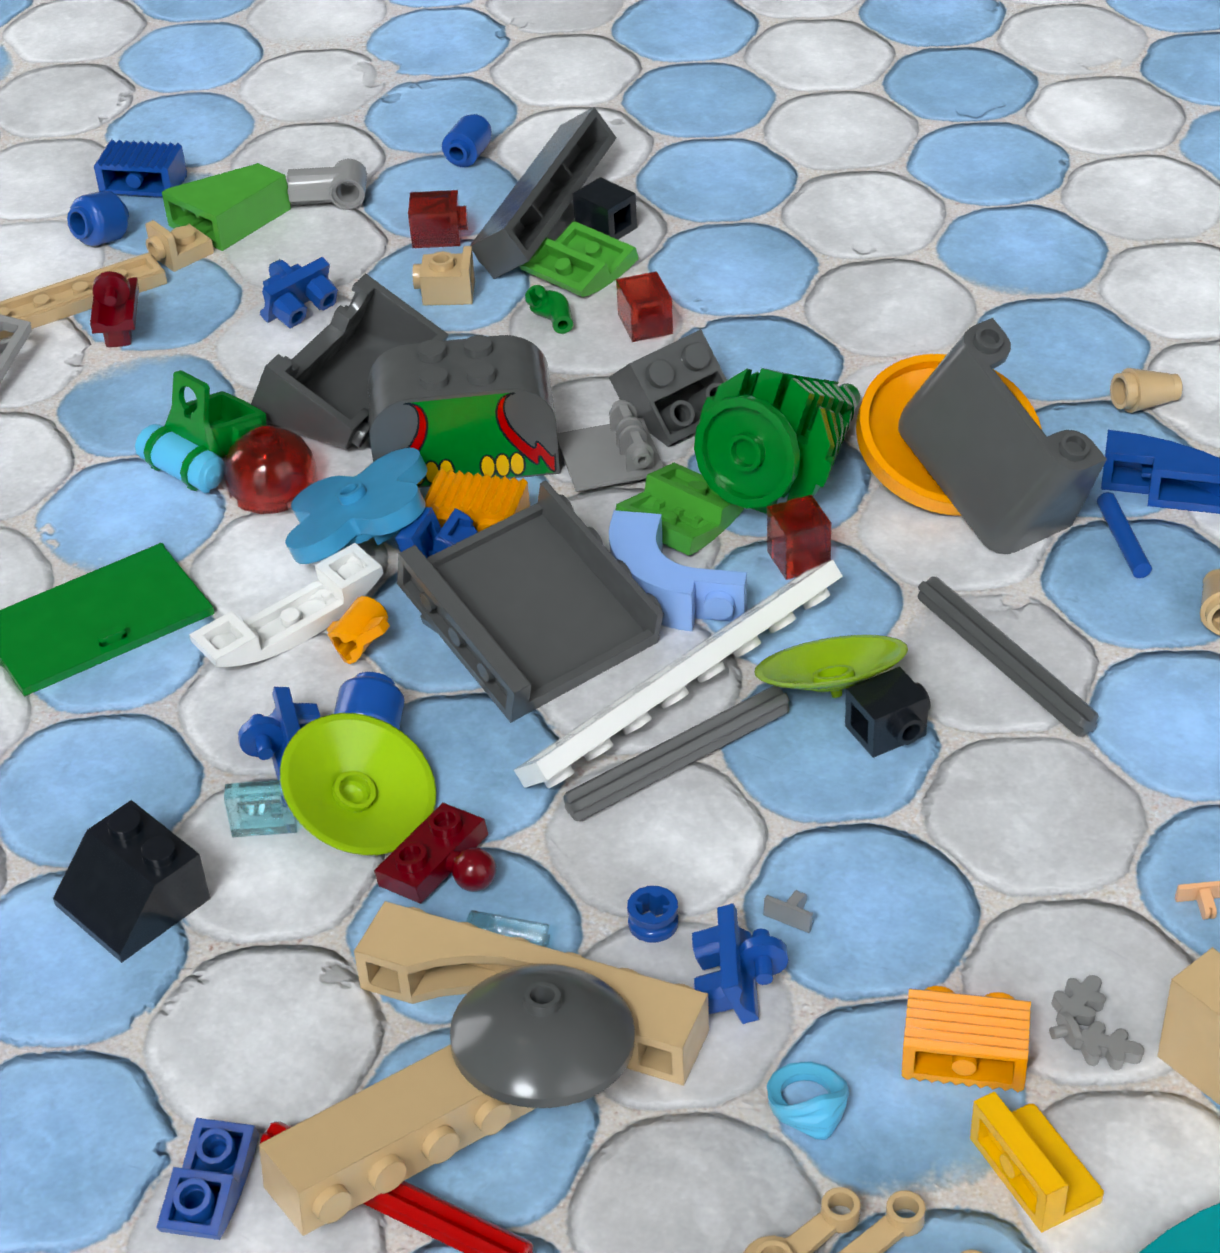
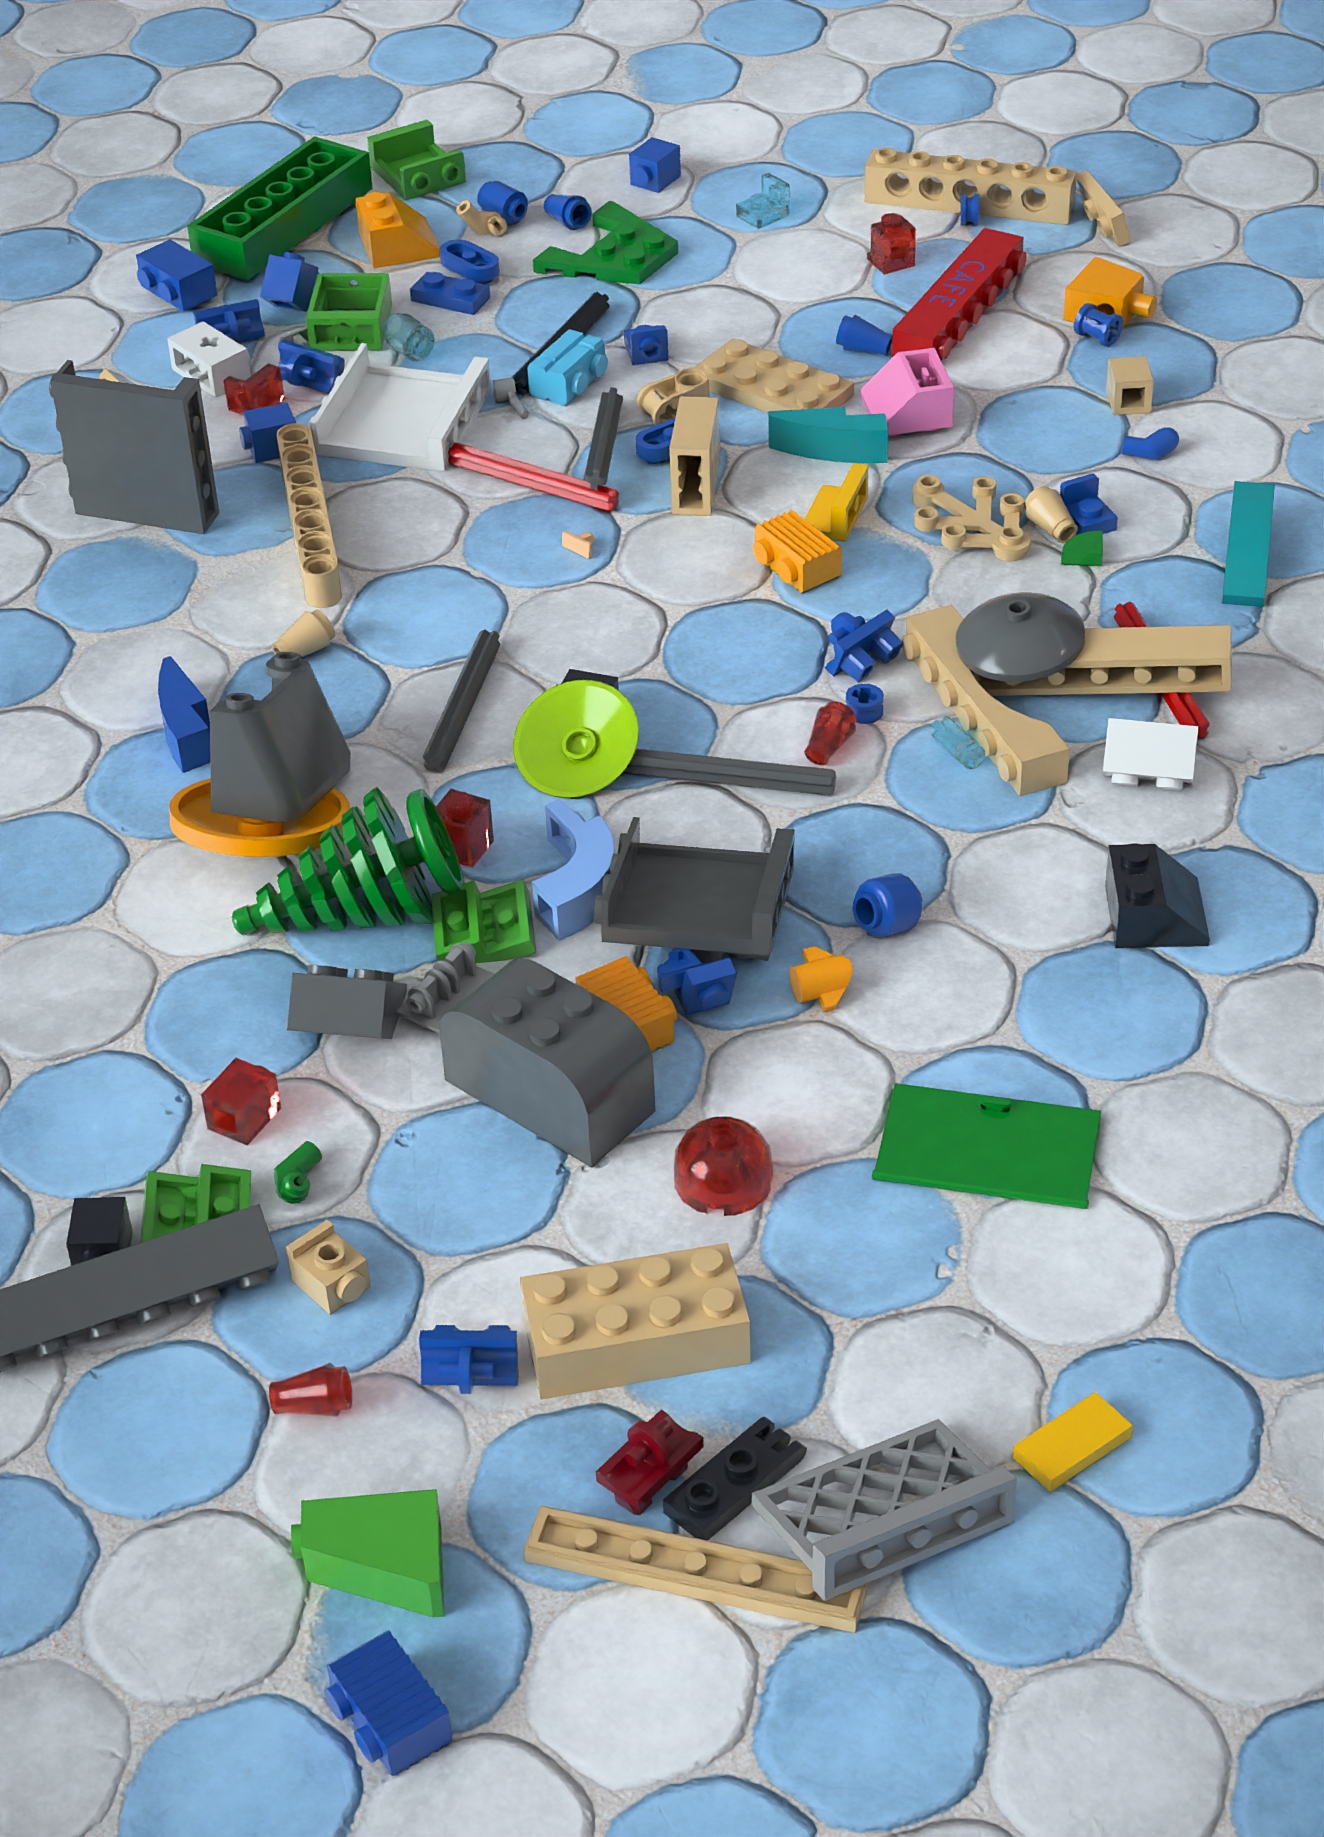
camera: 135 degrees left, 0 degrees up
blue head [67,190,129,247] -> none
green piece [135,370,266,493] -> none
tan bracket [145,220,214,272] -> none
blue slope [156,1118,260,1240] -> none
white slope [189,543,383,667] -> none
clear light blue bracket [224,780,298,837] -> none
blue hips [238,687,320,789] -> none
dark grey windscreen [251,273,449,450] -> none
lime hat [280,713,436,855] -> none
dark azure plant [285,448,428,564] -> none
light grey piece [287,159,367,210] -> none
dark red plate [374,803,496,904] -> none
clear red brick [408,190,468,249] -> none
blue brick [442,114,491,167] -> none
white plate [514,560,843,788] -> none
light grey piece [763,890,813,933] -> none
medium azure piece [767,1062,849,1140] -> none
light grey animal [1049,975,1144,1070] -> none
tan cone [1110,368,1183,413] -> none
none -> clear red cone [269,1363,353,1417]
none -> tan brick [520,1243,751,1400]
none -> black hinge [663,1417,807,1541]
none -> clear red cone [804,701,856,765]
none -> white slope [1103,718,1198,790]

